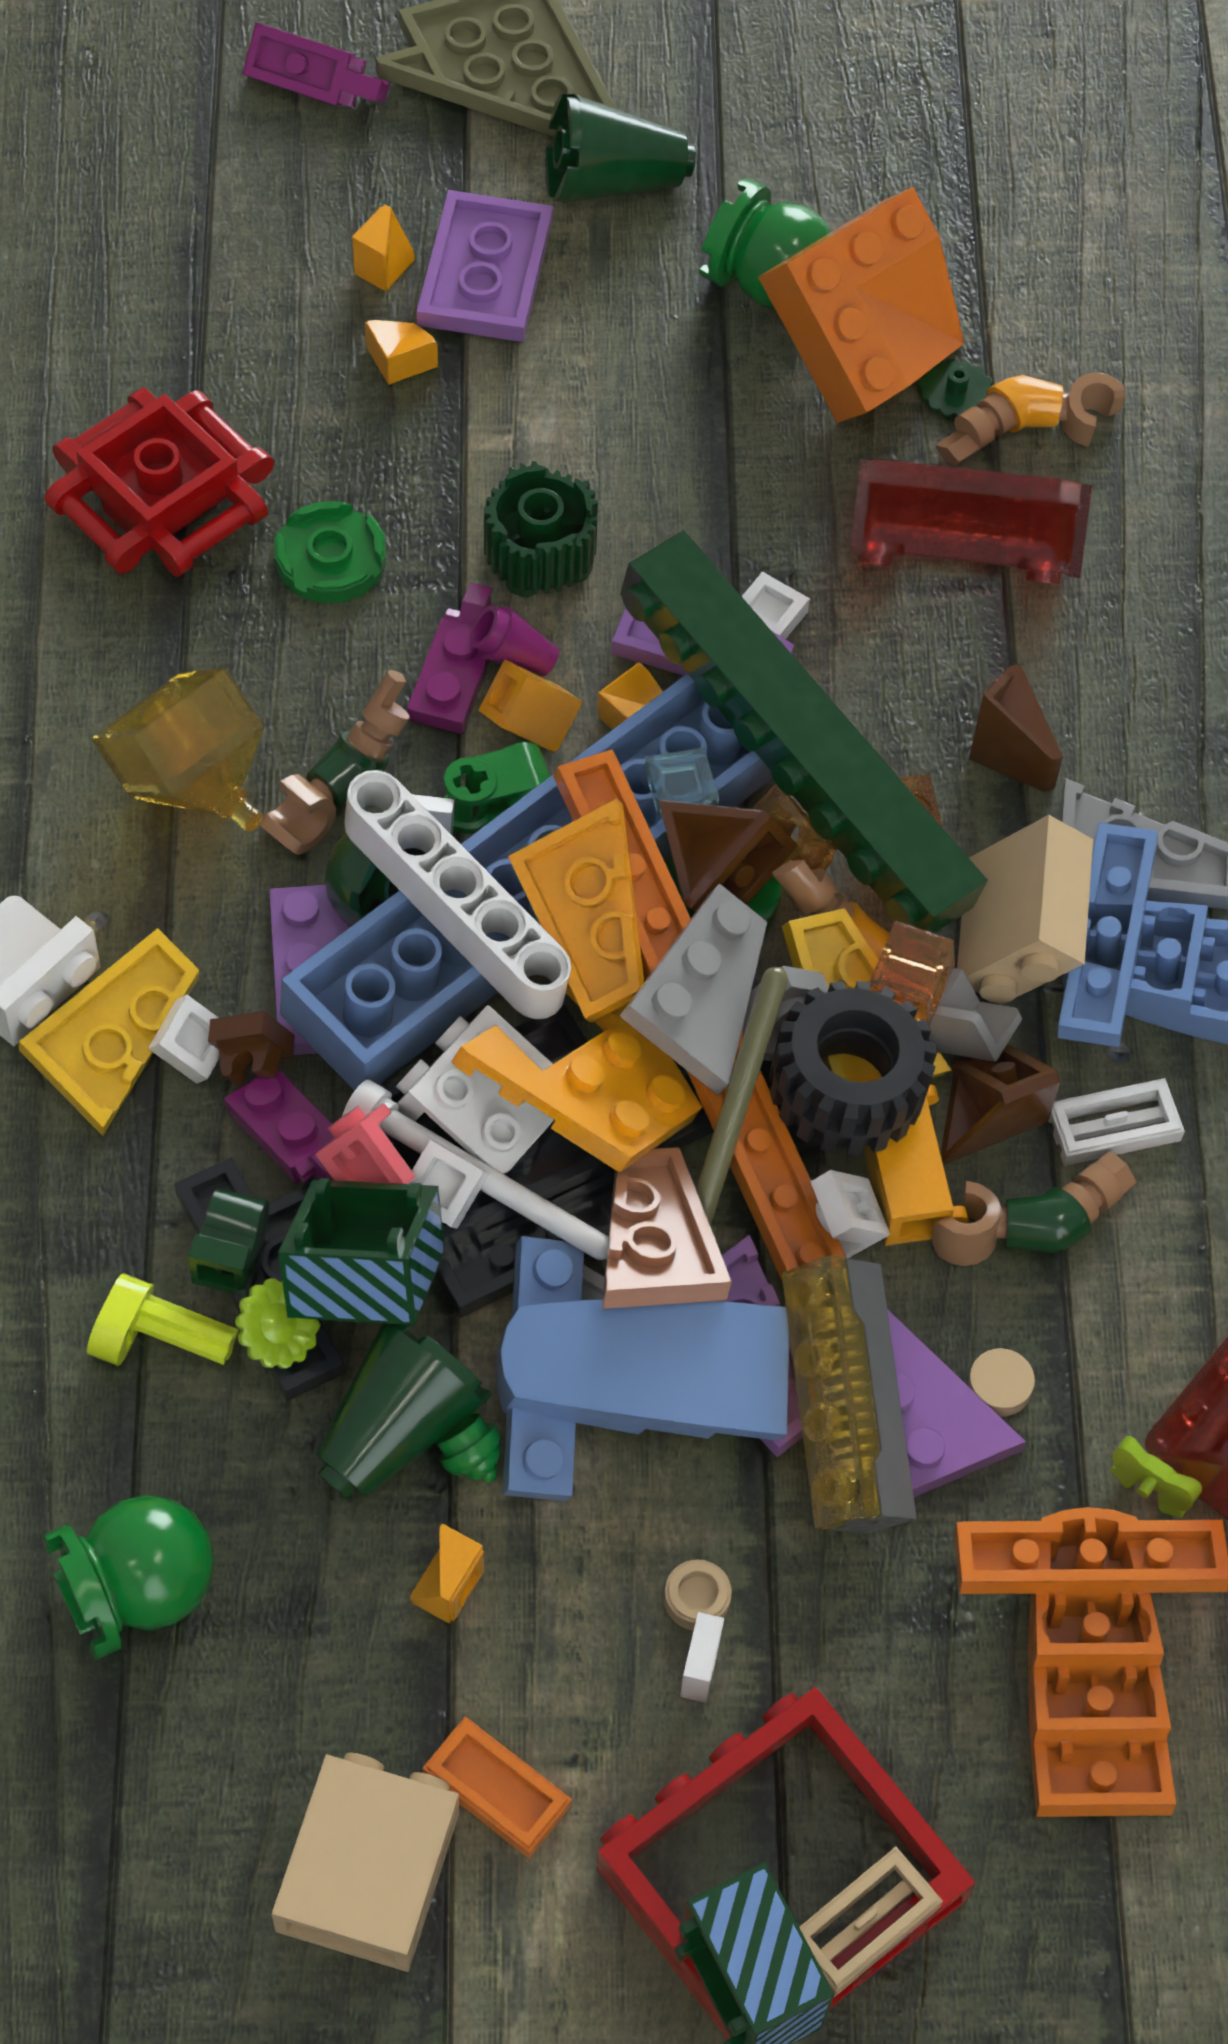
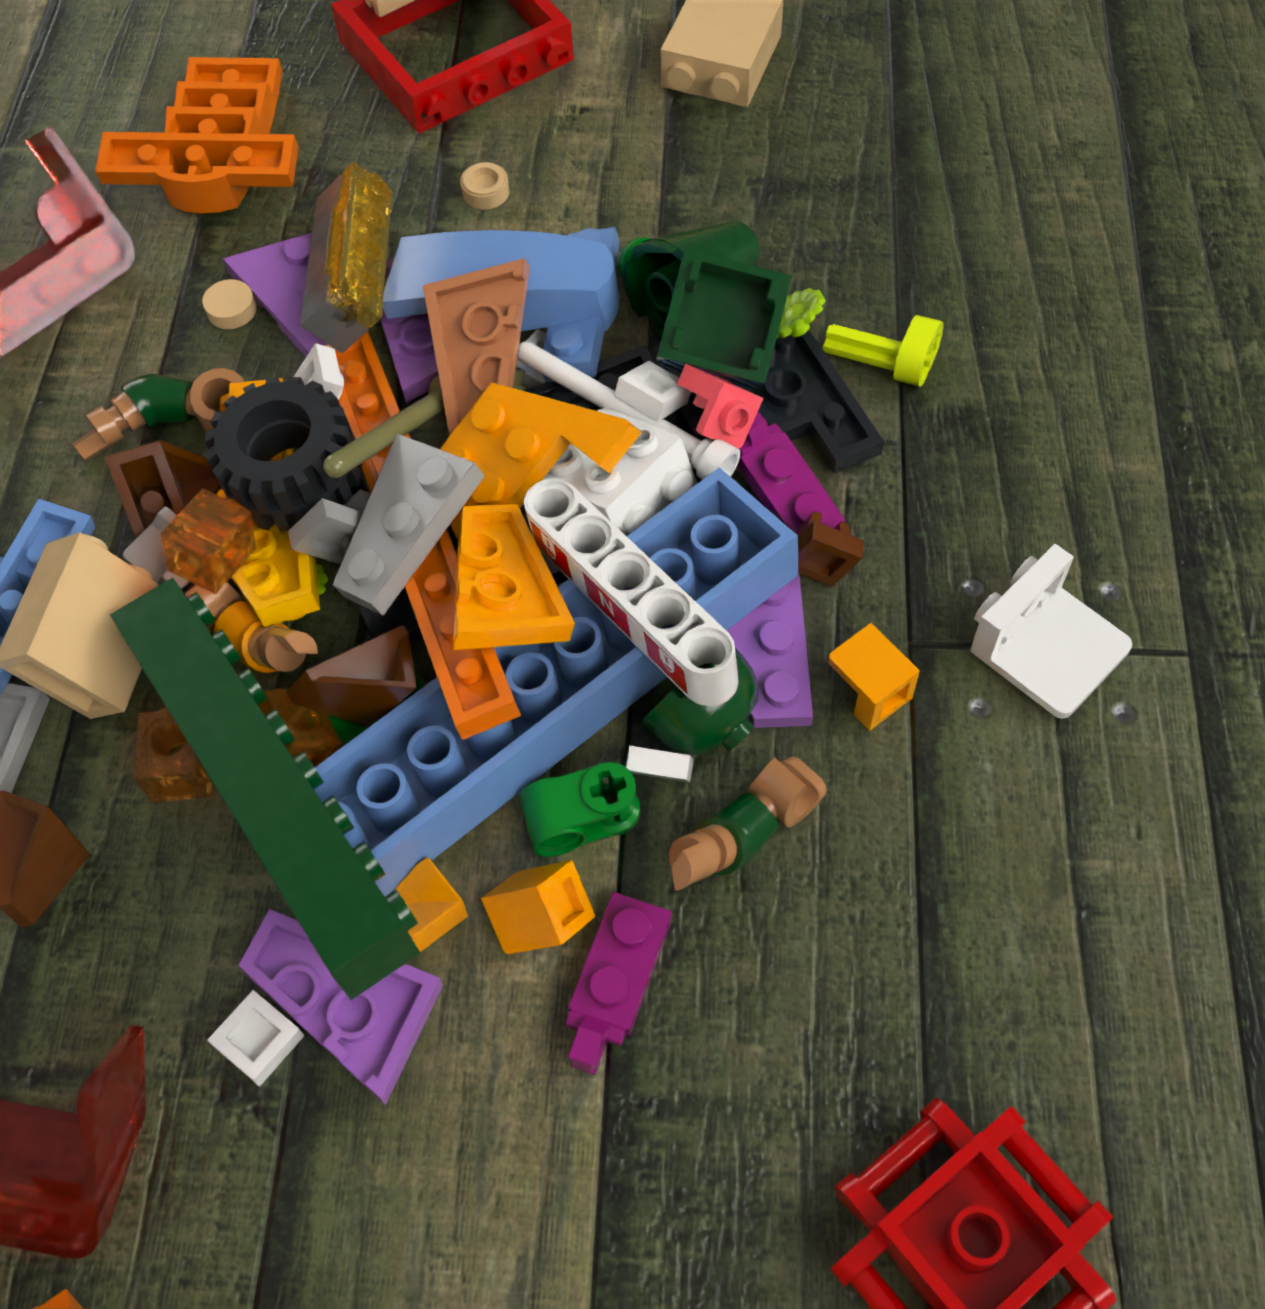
camera: 170 degrees left, 0 degrees up
yellow wing [19,928,199,1136] -> none
green tile [42,1495,215,1660] -> none
clear yellow piece [91,668,264,832] -> none
white tile [148,995,219,1084] -> none
dark green leg [187,1188,269,1297] -> none
green tile [274,501,386,603] -> none
light orange slope [410,1524,484,1624] -> none
orange tile [422,1716,572,1859] -> none
magenta cone [470,605,559,677] -> none
dark green brick [484,461,598,598] -> none
clear light blue tile [644,747,719,819] -> none
white tile [680,1612,724,1703] -> none
white tile [1048,1078,1185,1166] -> none
lime piece [1110,1436,1202,1518] -> none
none -> light orange panel [828,623,920,731]

